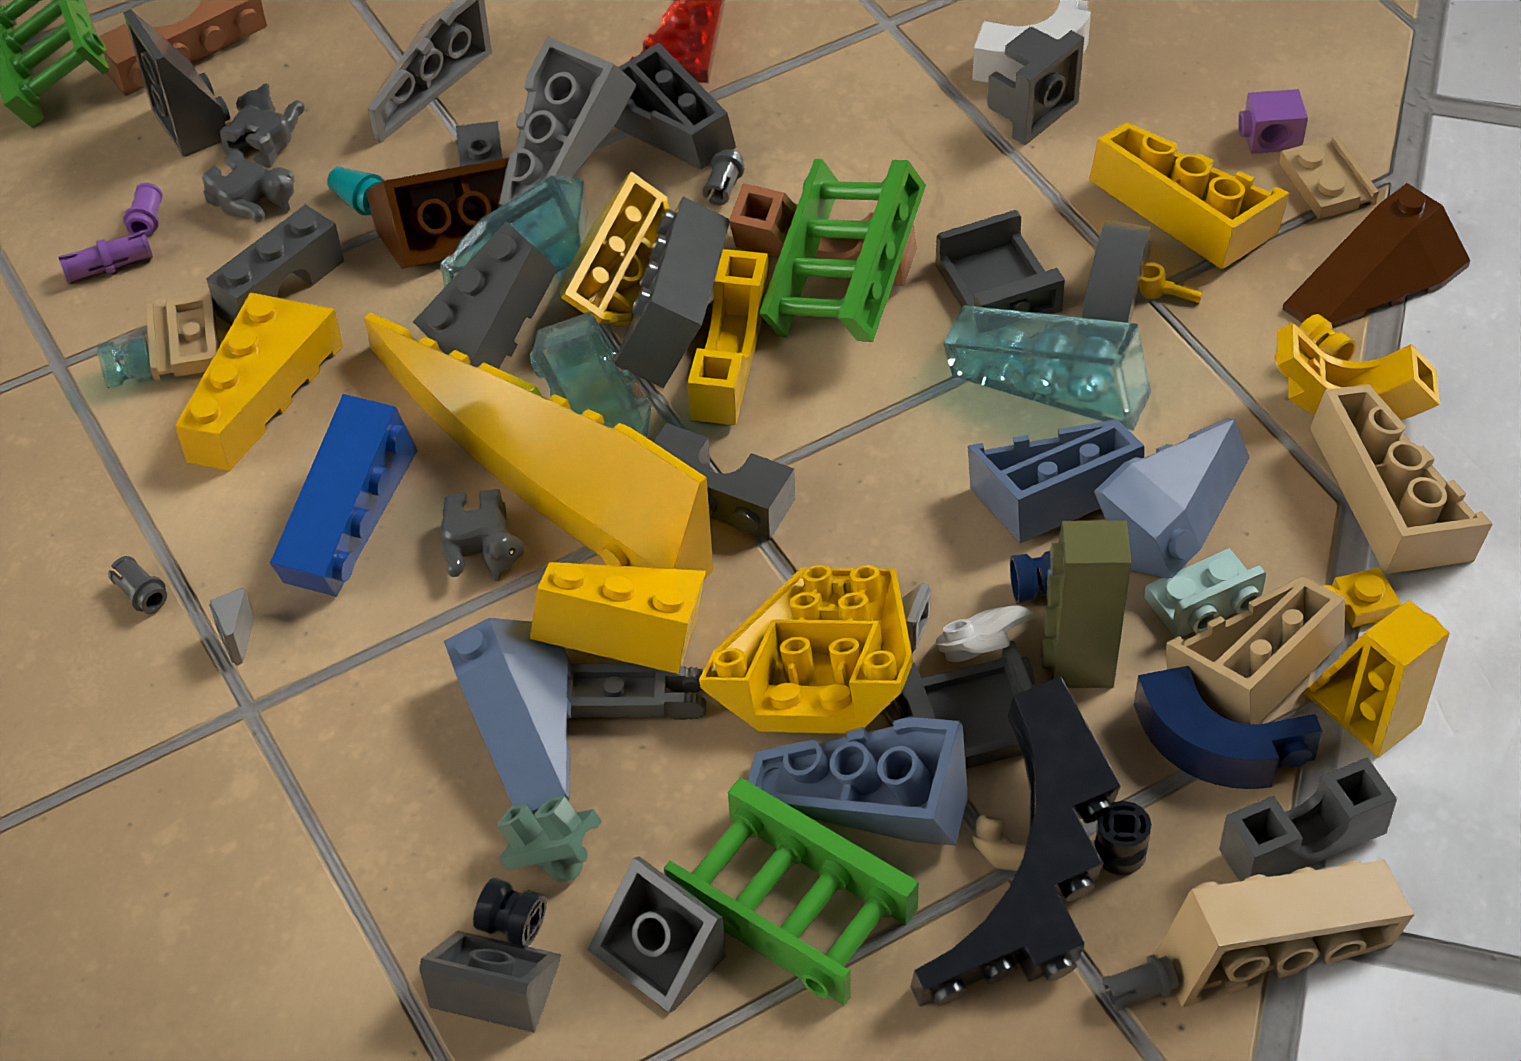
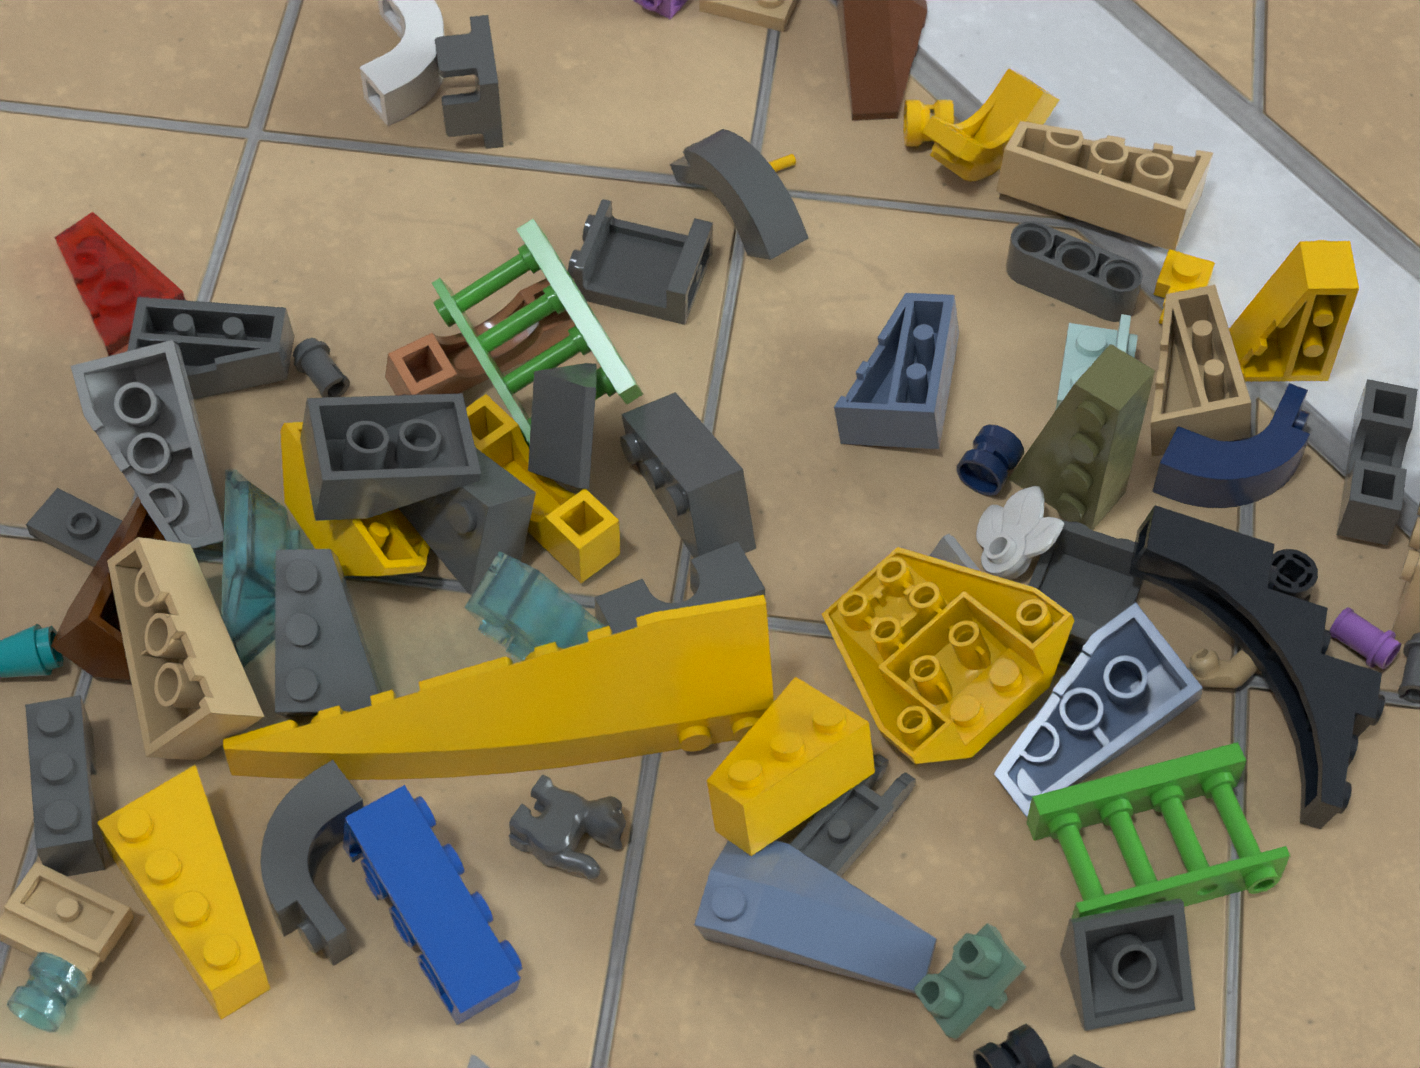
camera: 55 degrees left, 5 degrees up
clear light blue wedge [943,305,1151,431] -> none
yellow wedge [1089,122,1290,270] -> none
sand blue wedge [1094,418,1250,578] -> none
none -> tan wedge [107,537,264,761]
none -> dark grey arch [260,760,364,966]
none -> dark grey slope [300,393,481,521]
none -> dark grey slope [528,363,597,489]
none -> dark grey wedge [620,392,756,558]
none -> dark grey beam [1006,222,1143,322]
none -> medium lavender pin [1330,607,1401,669]

